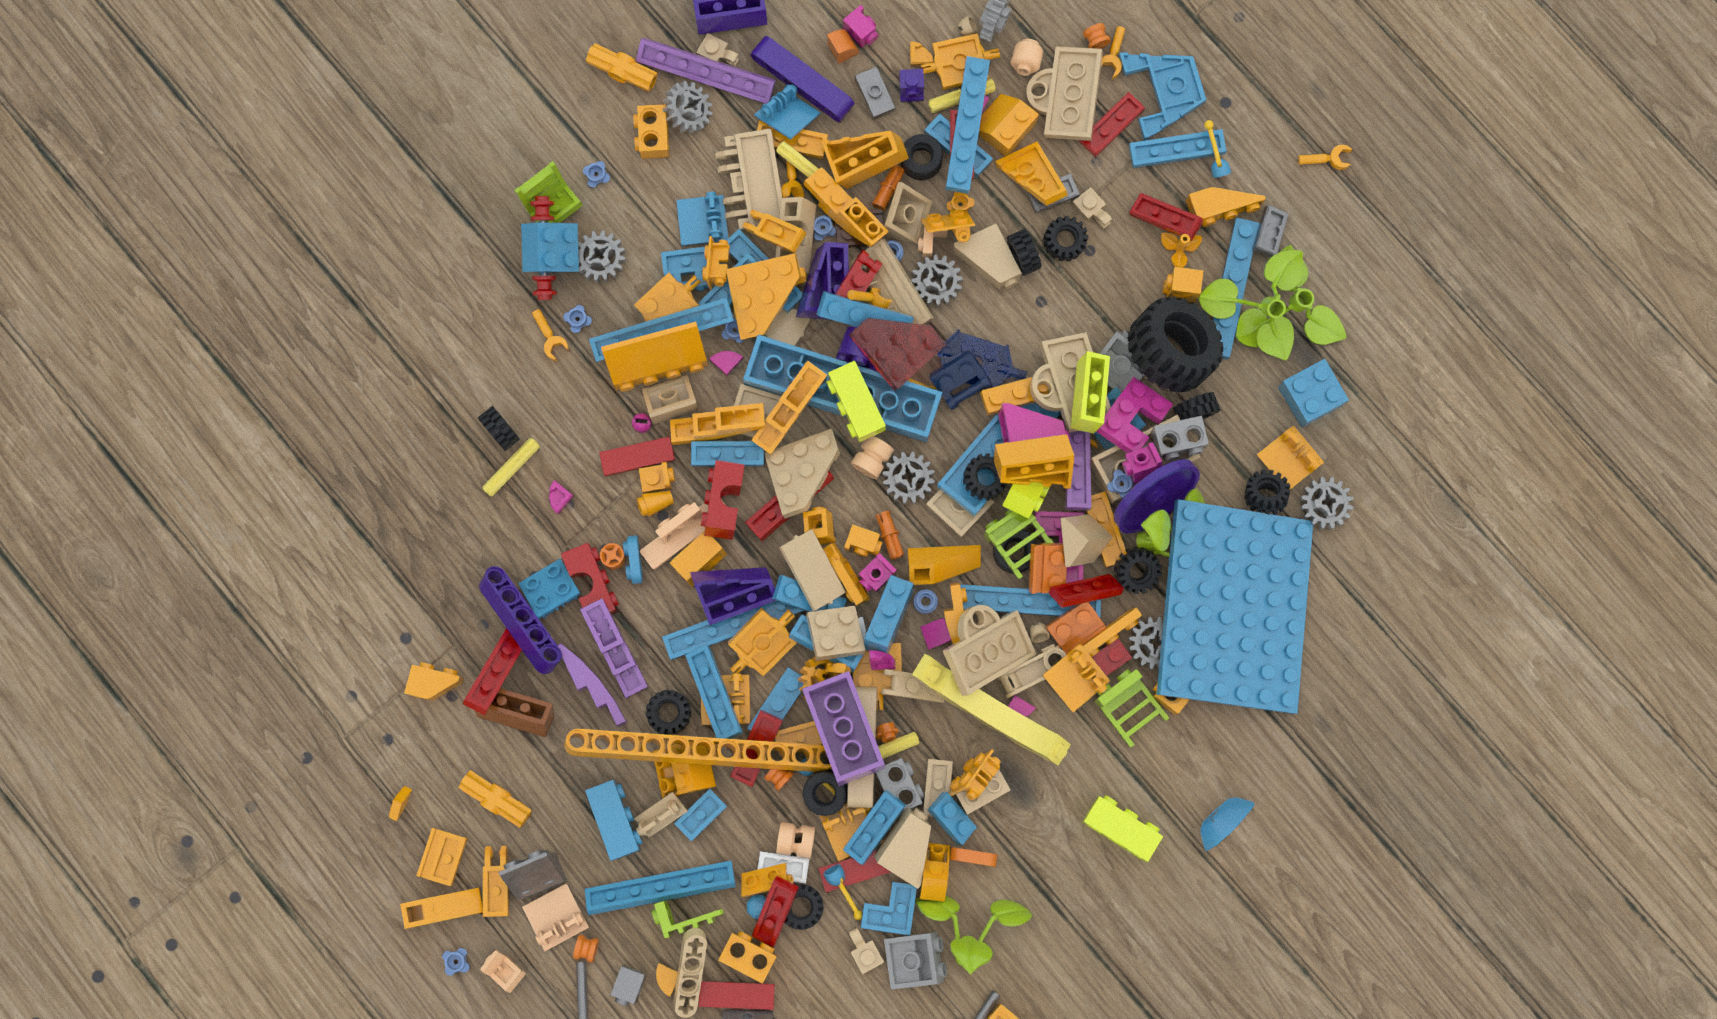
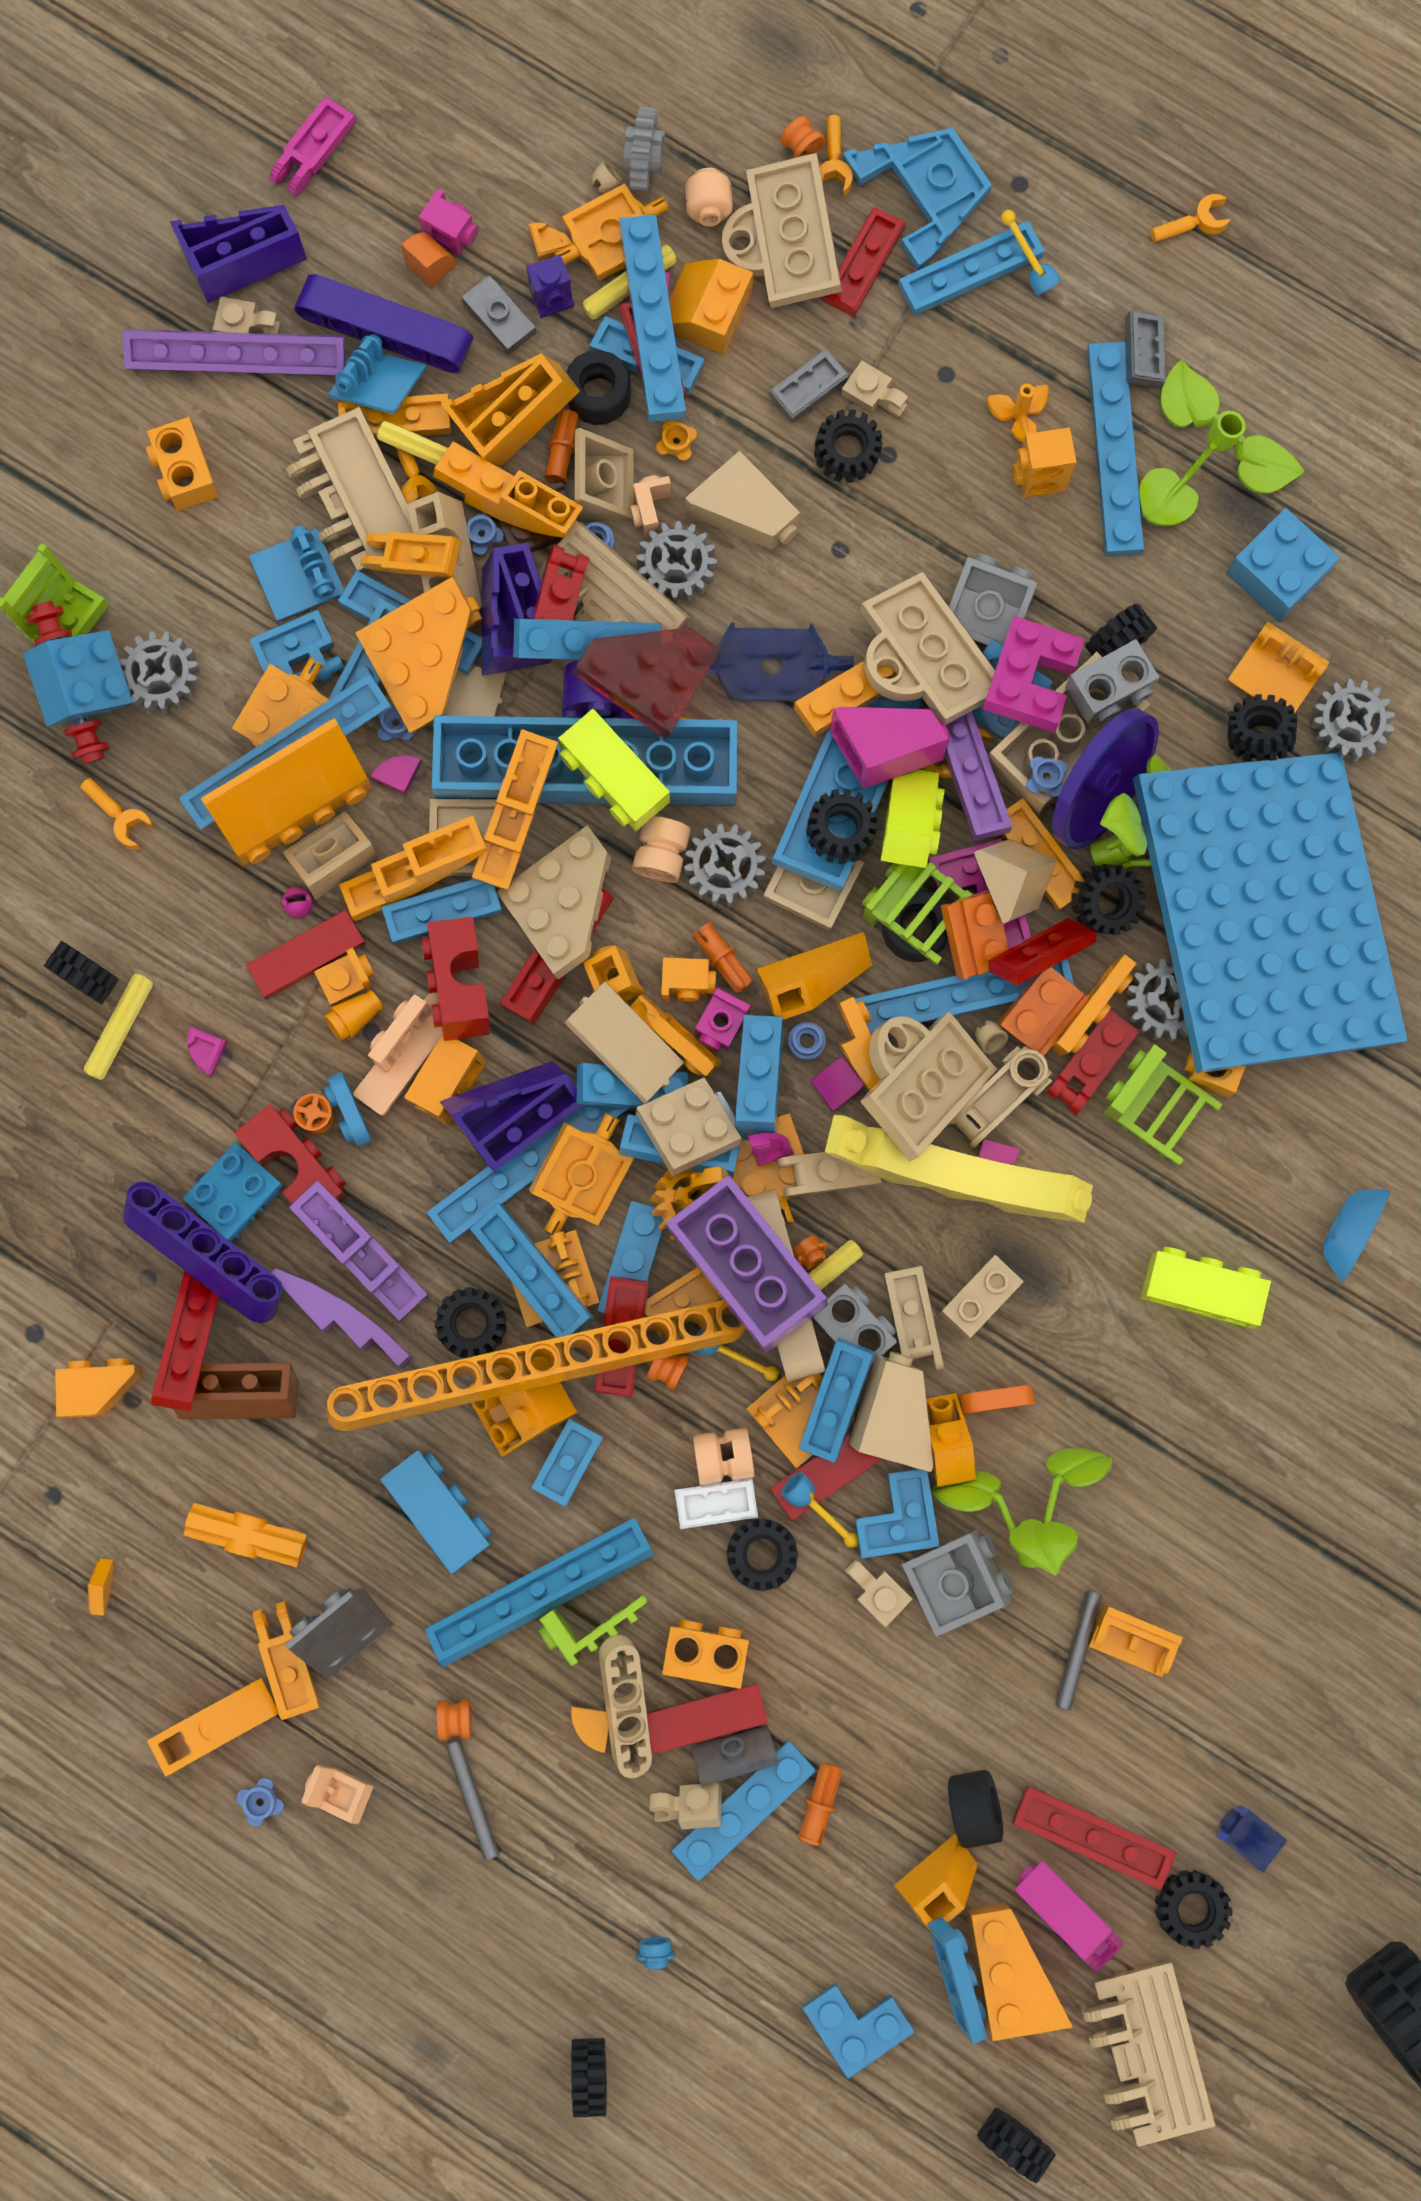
camera: 20 degrees left, 0 degrees up
light orange plate [416,828,468,886] -> none
light nougat hinge [522,883,589,951] -> none
medium blue plate [563,305,592,333] -> none
medium blue plate [583,161,610,188] -> none
light orange piece [586,43,658,92] -> none
flat silver brick [611,965,647,1006] -> none
tan hinge [634,792,687,838] -> none
light grey gear [662,81,713,134] -> none
light orange hinge [702,236,730,290] -> none
light orange hinge [741,863,794,897] -> none
dark azure tile [747,895,766,919] -> none
red tile [752,876,799,948] -> none
black tyre [802,770,848,816] -> none
light orange piece [847,288,892,309] -> none
light orange hinge [921,210,975,243] -> none
dark azure plate [928,792,977,845] -> none
dark blue plate [929,350,993,410] -> none
light orange hinge [948,749,1001,801] -> none
light orange wedge [994,434,1074,489] -> none
light orange wing [995,142,1068,206] -> none
black tyre [1006,229,1042,276] -> none
light orange hinge [1042,644,1110,712] -> none
neon yellow brick [1071,351,1110,434] -> none
dark pink brick [1122,442,1162,484] -> none
black tyre [1127,297,1223,392] -> none
red tile [1129,193,1203,241] -> none
light orange slope [1186,187,1266,227] -> none
lime plant [1198,250,1303,360] -> none

